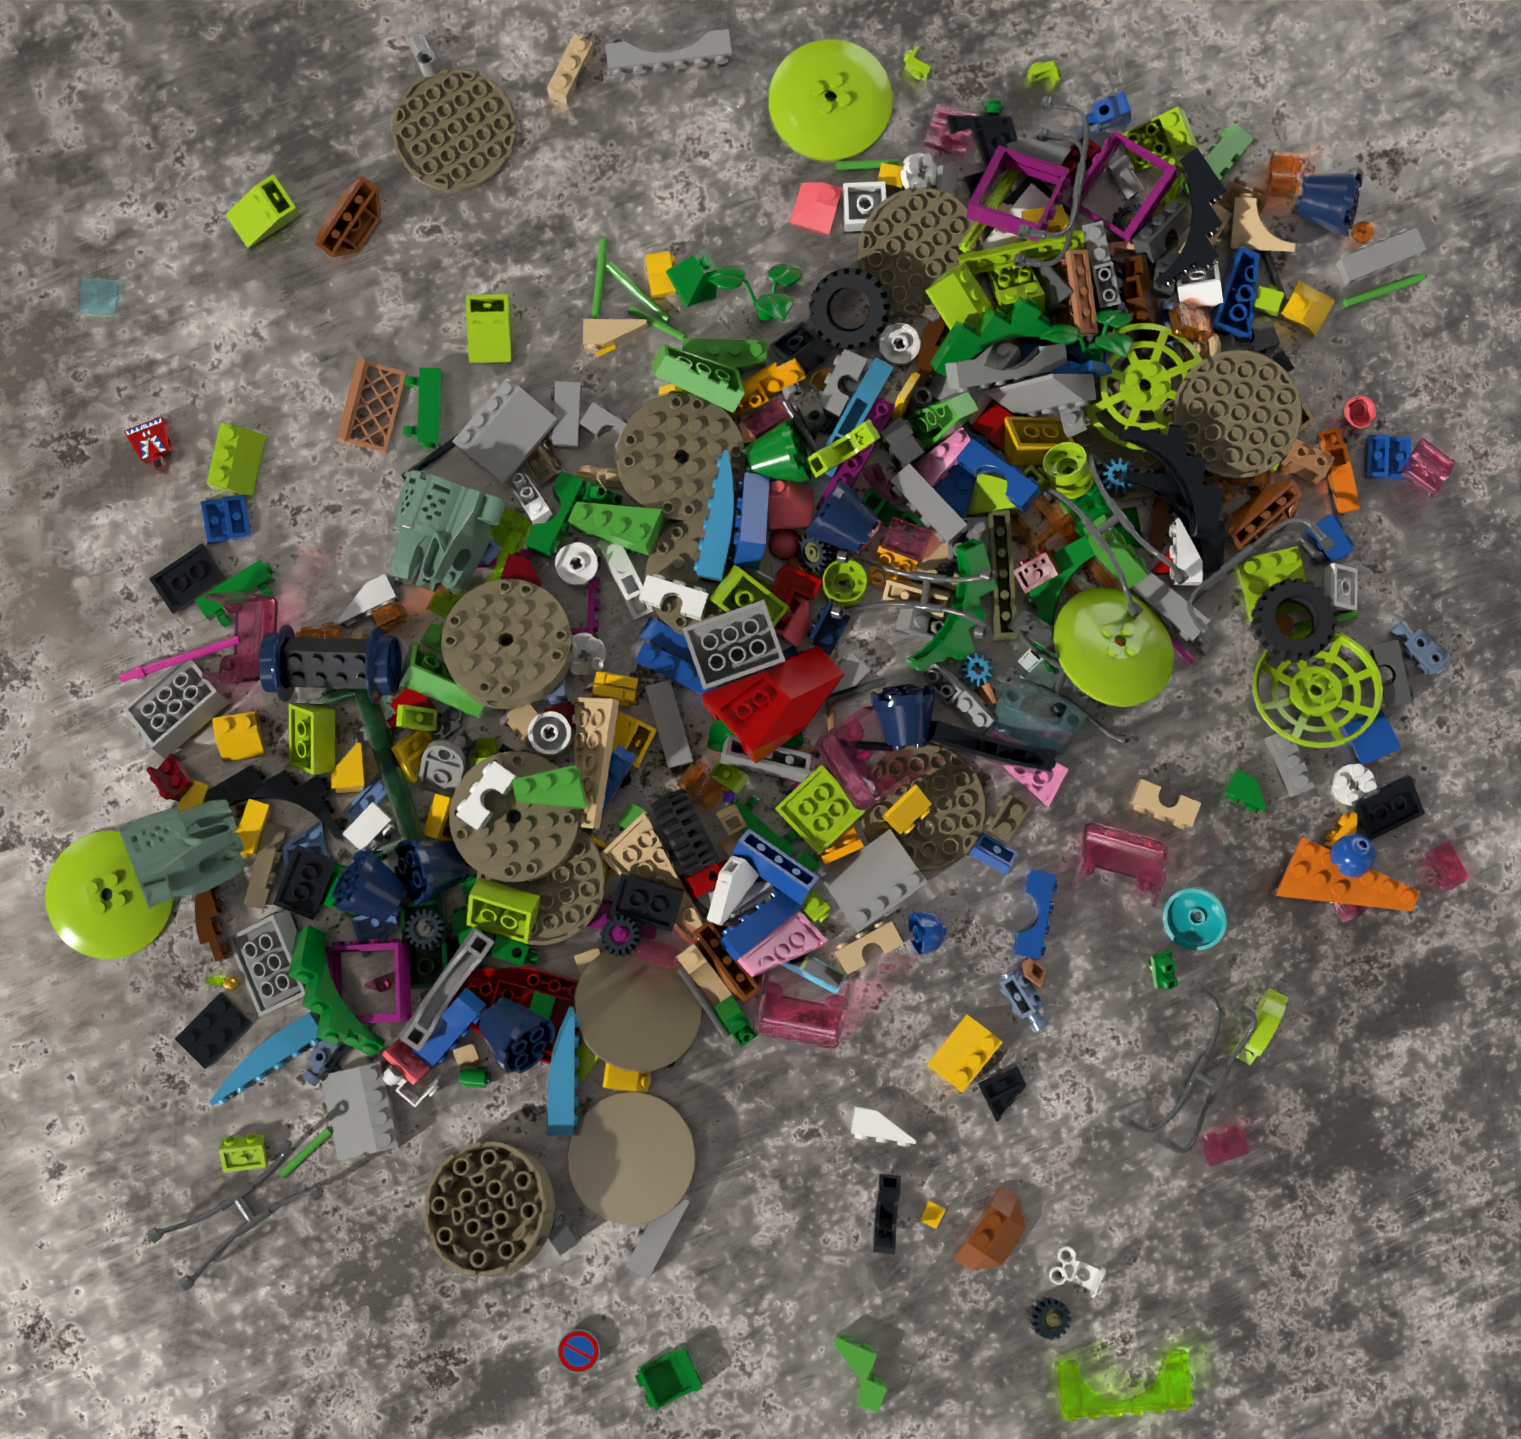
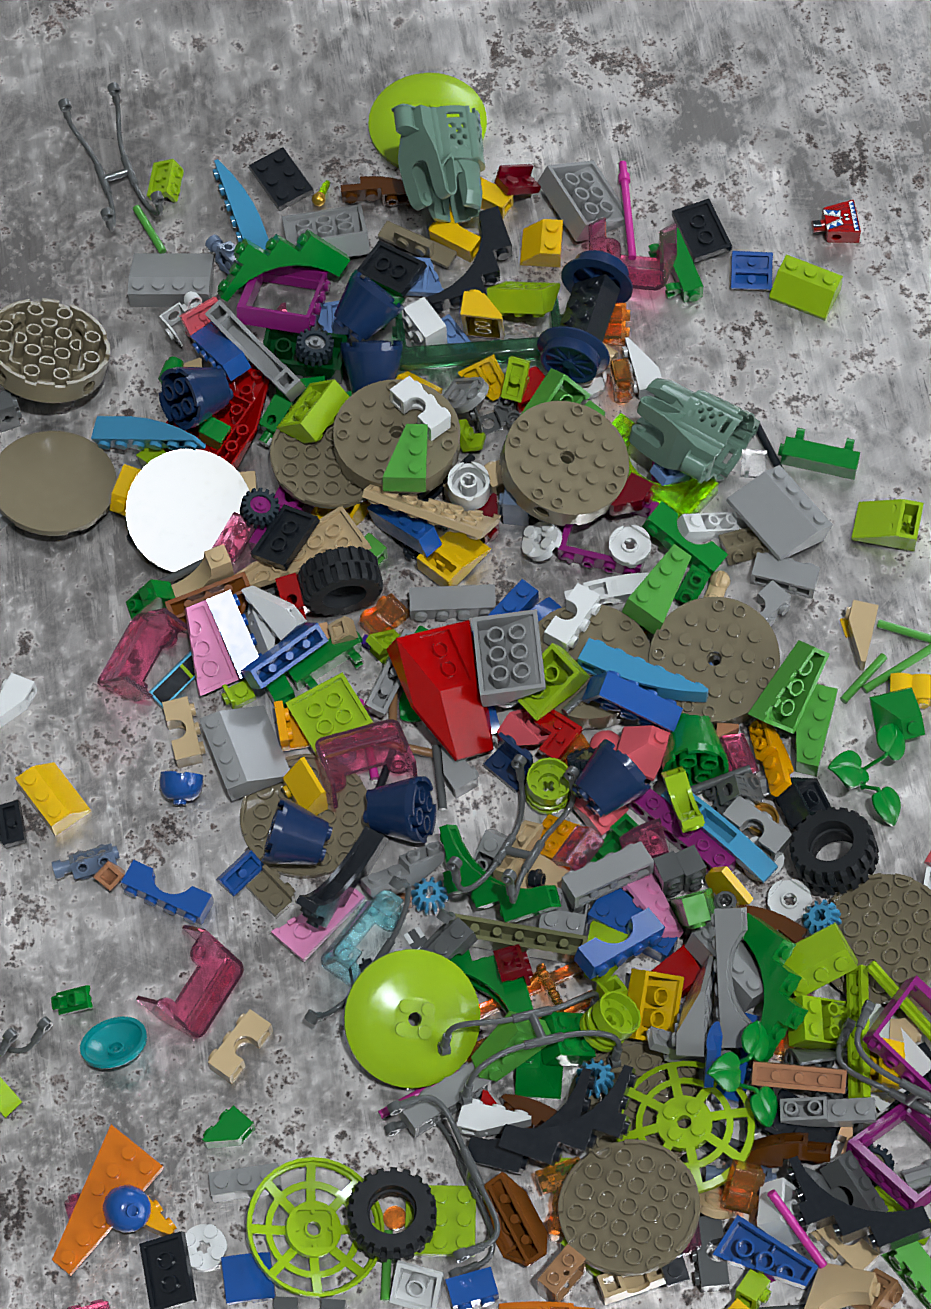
camera: 110 degrees right, 20 degrees down
nougat fence [337,357,407,453] -> none
yellow brick [592,671,639,708] -> none
none -> dark blue cone [262,797,333,865]
none -> clear panel [740,449,768,478]
none -> dark pink bar [767,1189,827,1269]
none -> dark azure gear [803,899,842,935]

